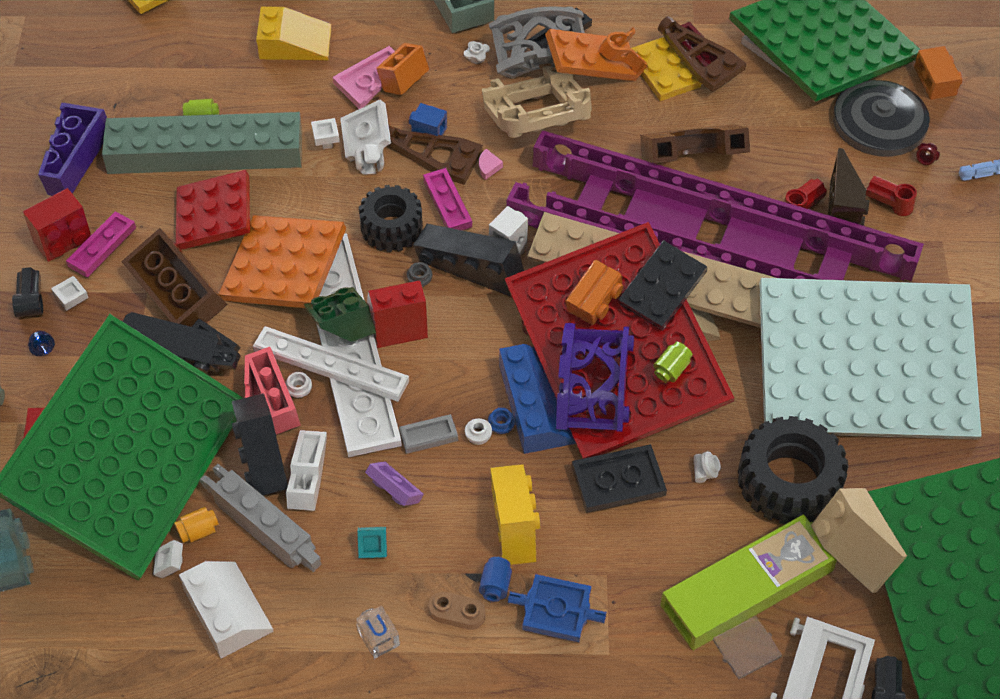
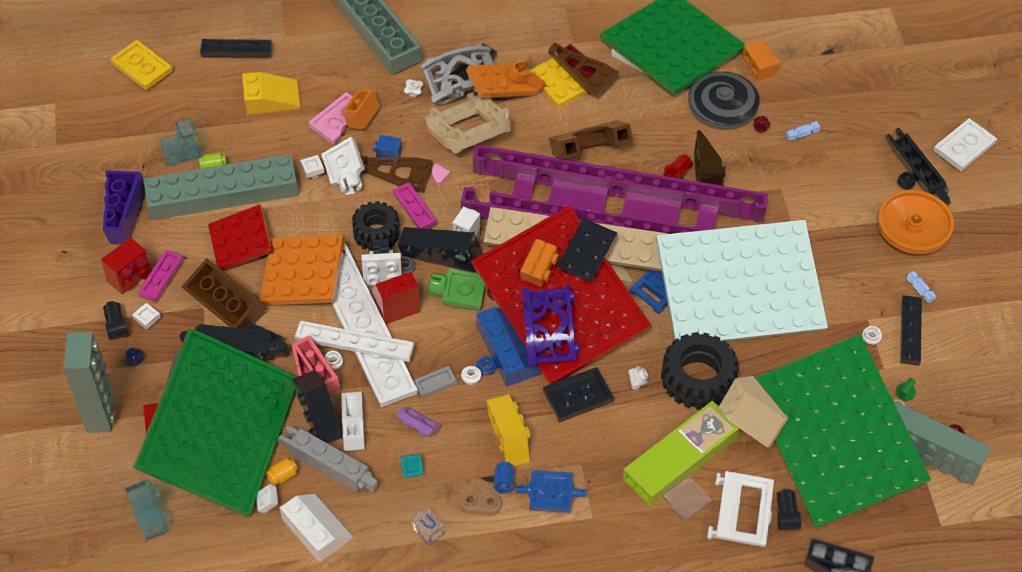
camera: 10 degrees left, 0 degrees up
dark green slope [304,287,376,342] -> none
lime brick [653,342,693,382] -> none
red piece [866,176,917,216] -> none
none -> clear light blue brick [159,118,202,167]
none -> white plate [362,239,402,286]
none -> bright green plate [428,269,485,311]
none -> blue plate [629,270,668,314]

